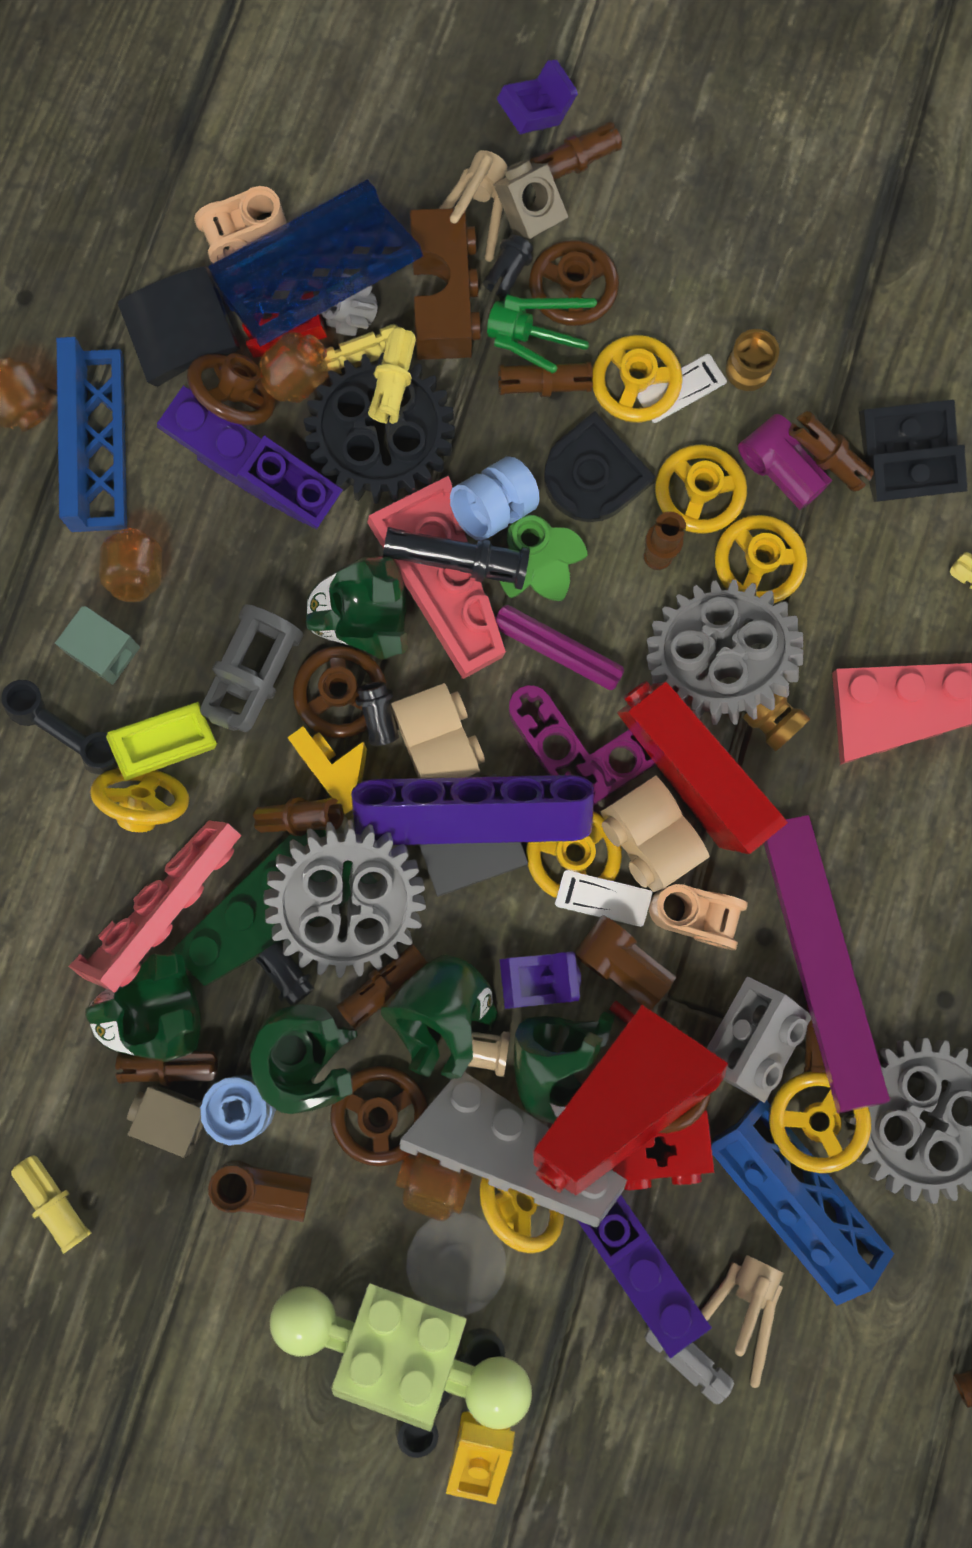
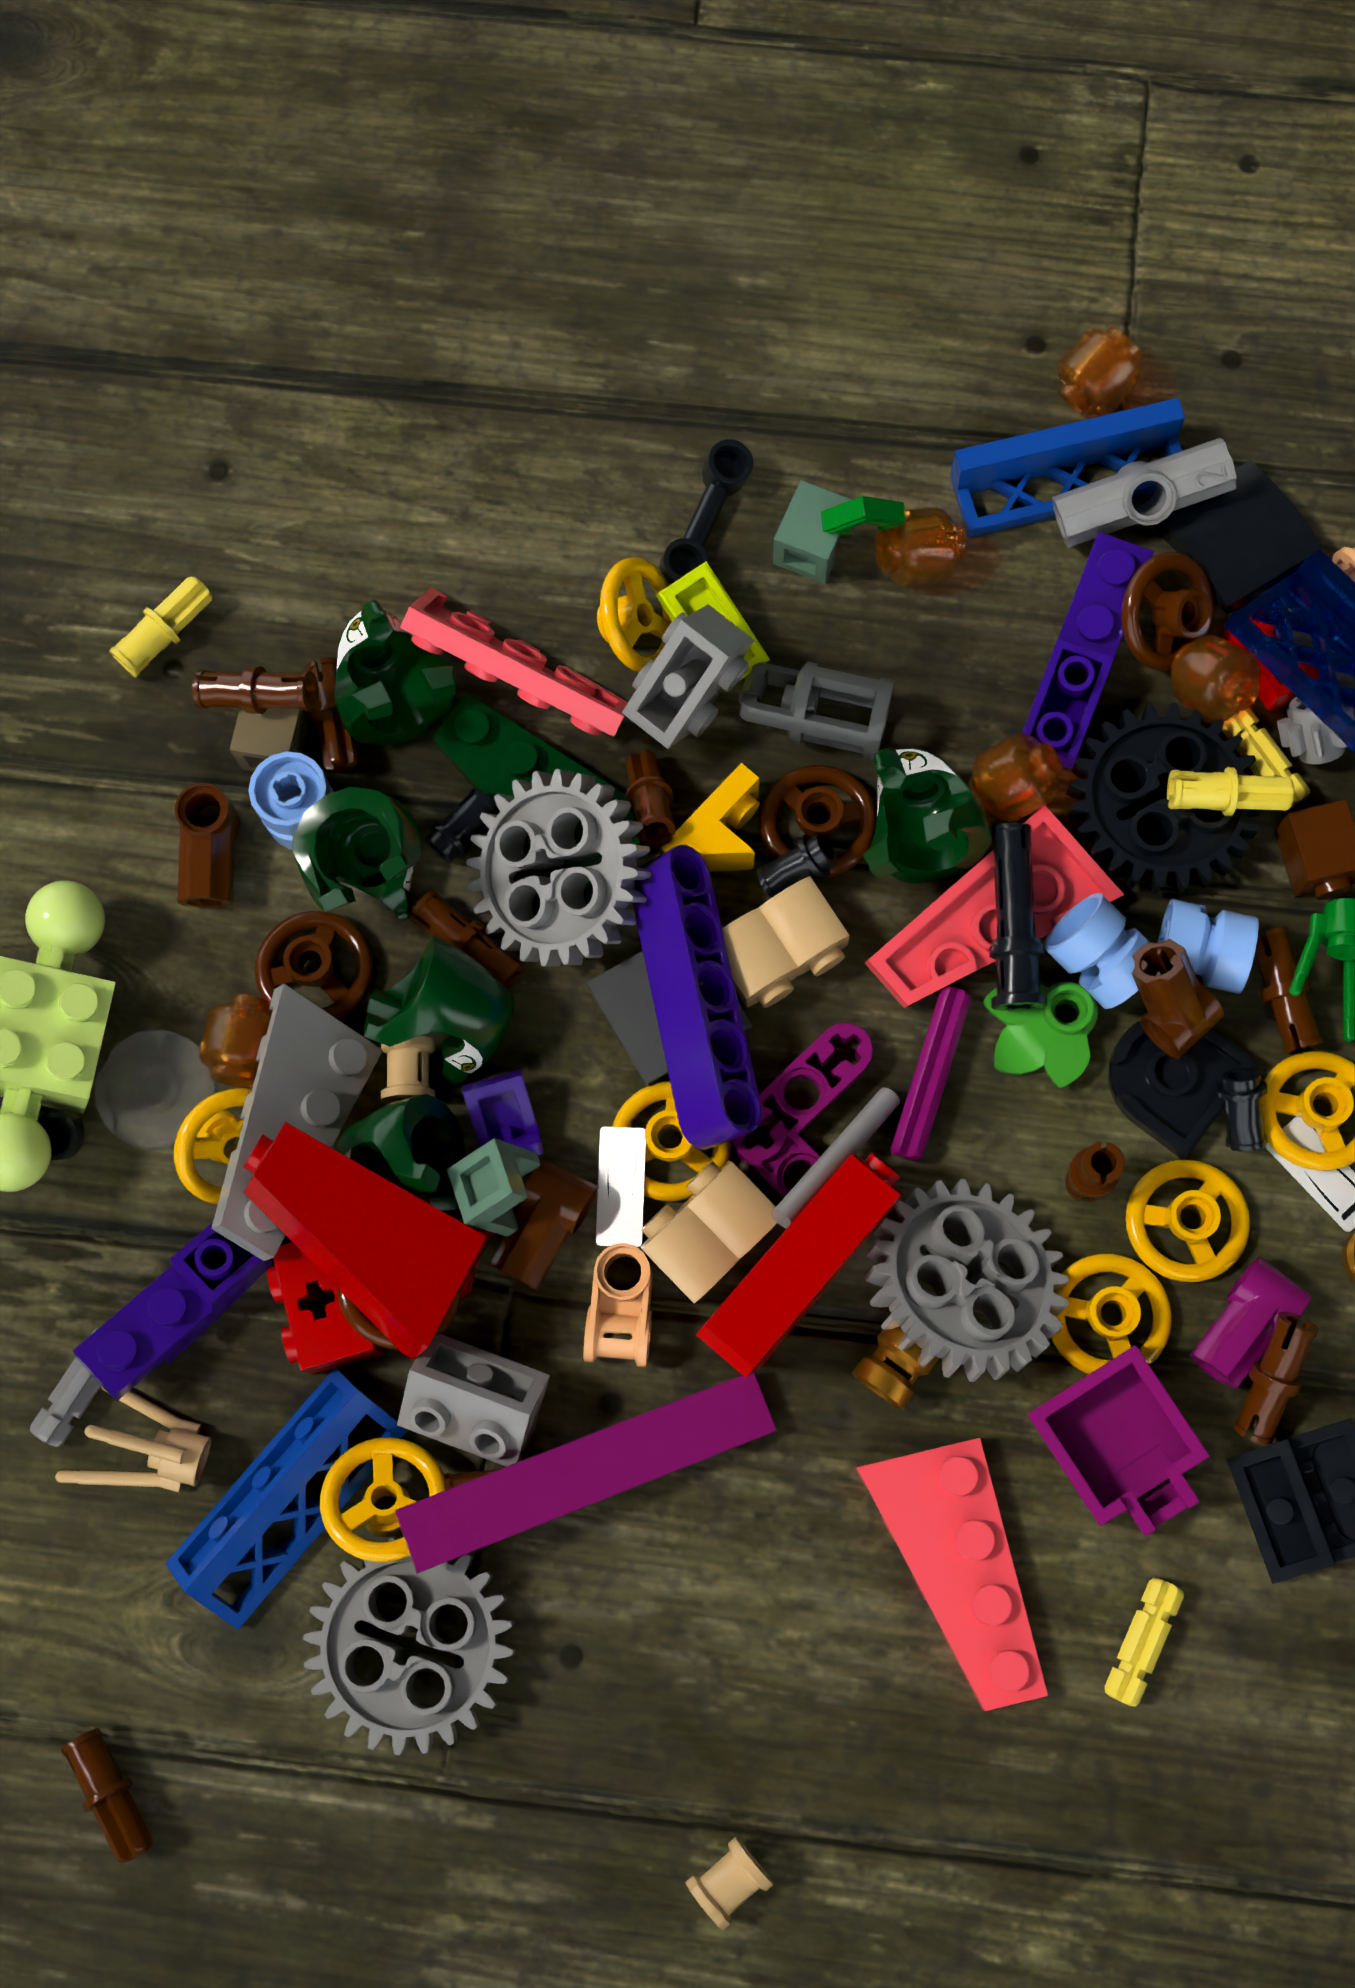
camera: 90 degrees right, 5 degrees down
none -> reddish brown pin [192,666,319,714]
none -> sand green panel [447,1138,540,1236]
none -> light grey brick [622,604,755,749]
none -> light grey bar [772,1087,900,1229]
none -> green tile [821,496,906,535]
none -> clear orange head [969,733,1062,822]
none -> magenta piece [1027,1345,1210,1537]
none -> light grey piece [1052,438,1237,548]
none -> reddish brown piece [1131,939,1224,1059]
none -> light blue wheel [1157,899,1259,994]
none -> black pin [1216,1068,1268,1152]

